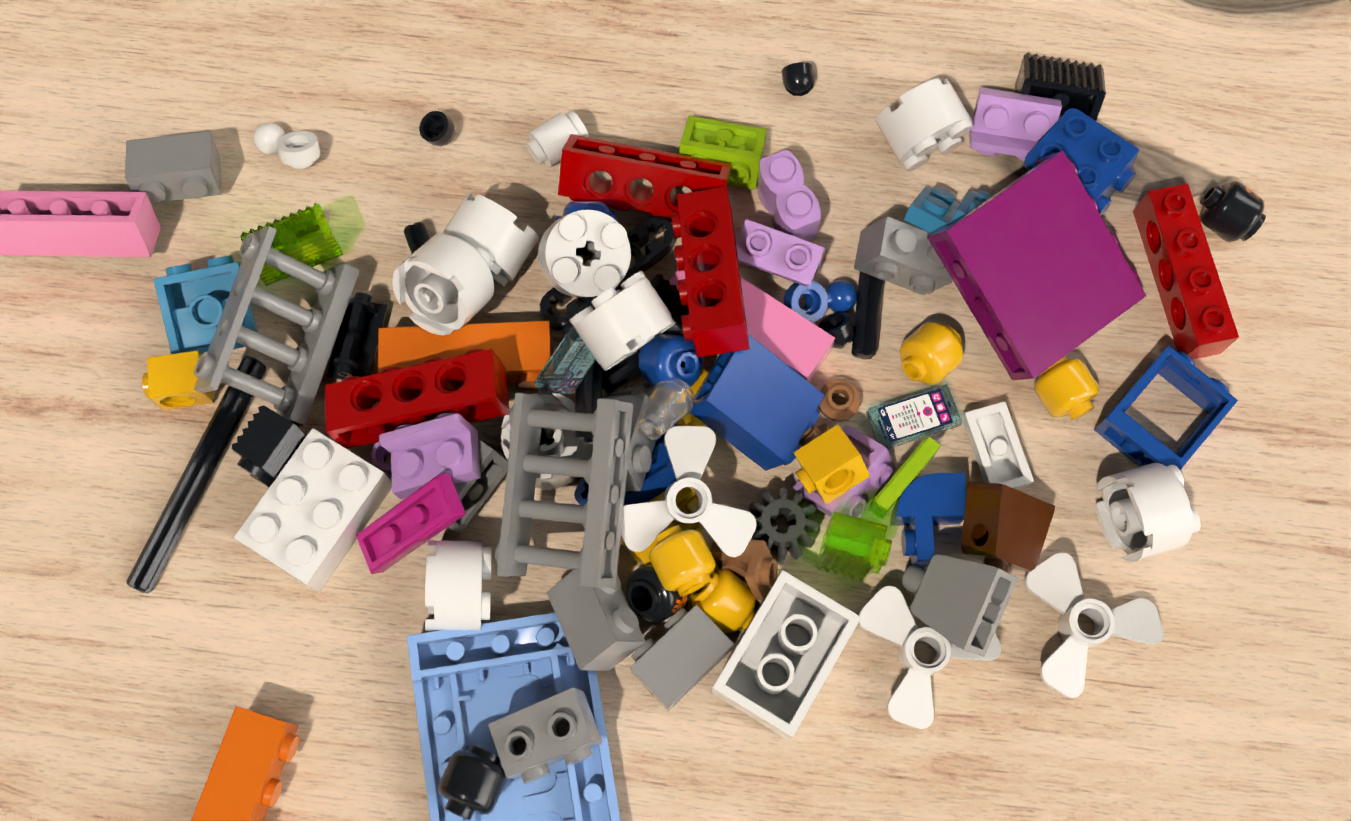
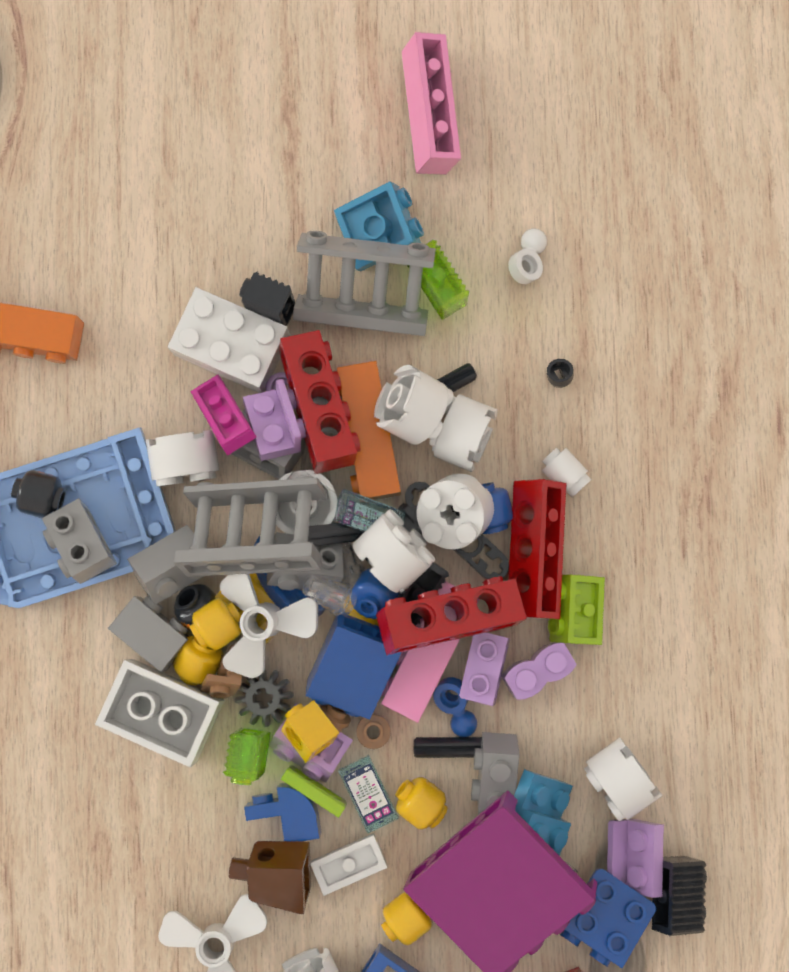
camera: 85 degrees right, 10 degrees up
light grey brick [125,131,221,203] -> none
black axle [126,356,266,593] -> none
yellow brick [142,350,214,410] -> none
black hinge [327,292,388,380] -> none
black hinge [781,62,815,96] -> none
black hinge [818,312,855,349] -> none
white piece [858,586,1001,730] -> none
light grey torso [902,554,1018,657] -> none

